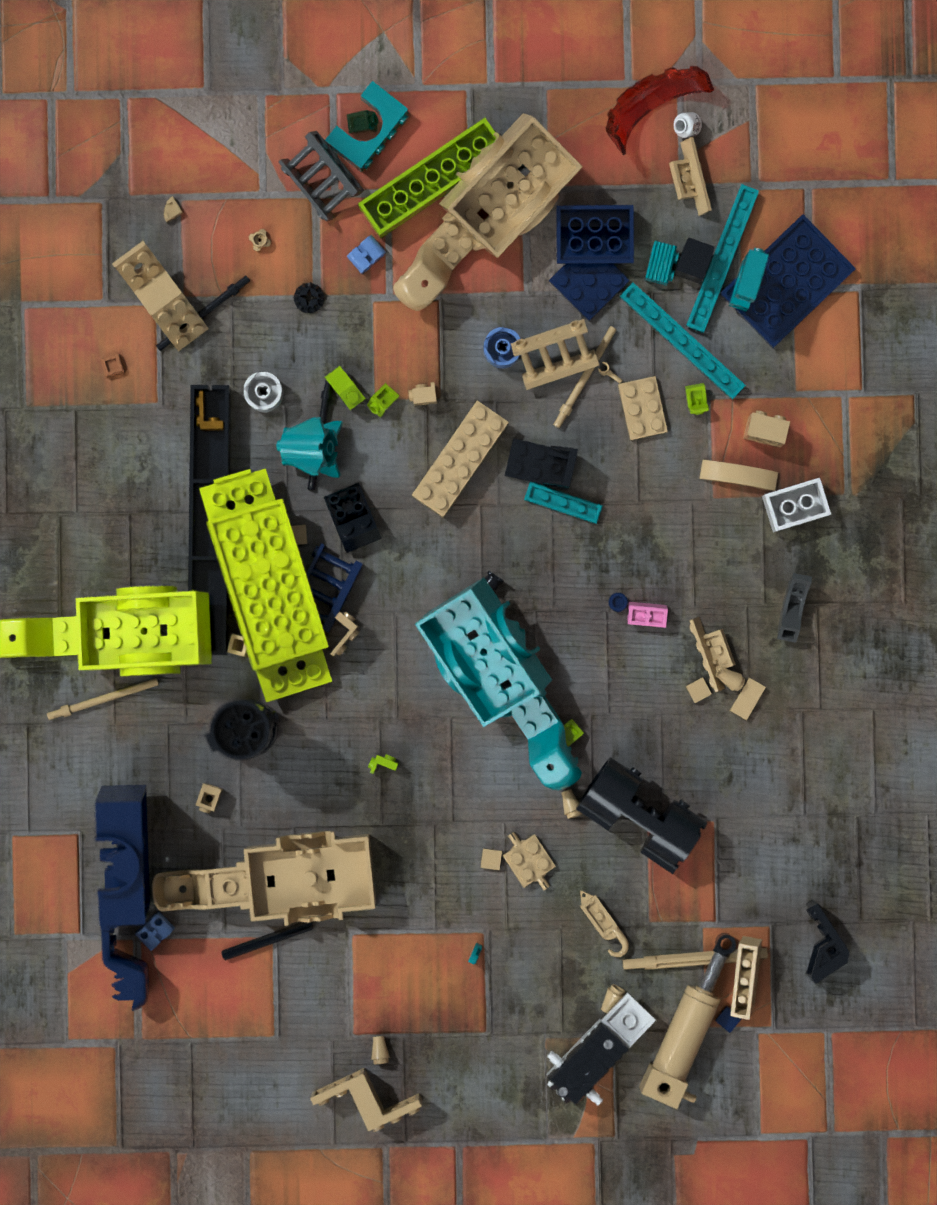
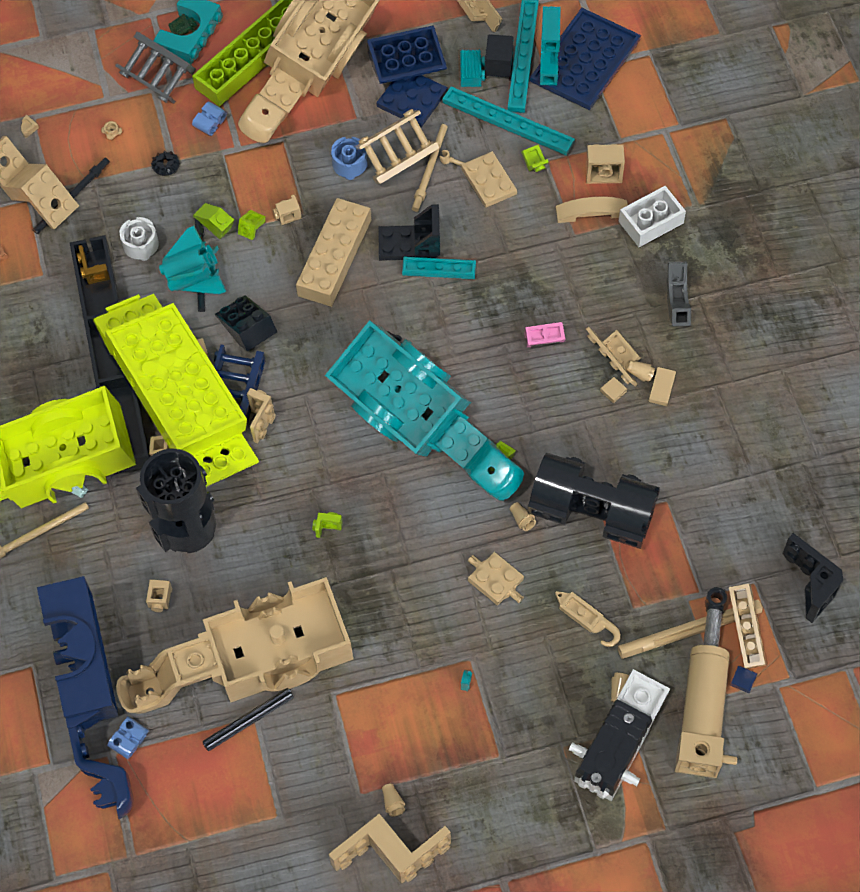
camera: 10 degrees left, 25 degrees down
tan tile [480,848,502,870] -> none
dark blue tile [608,593,628,612] -> none

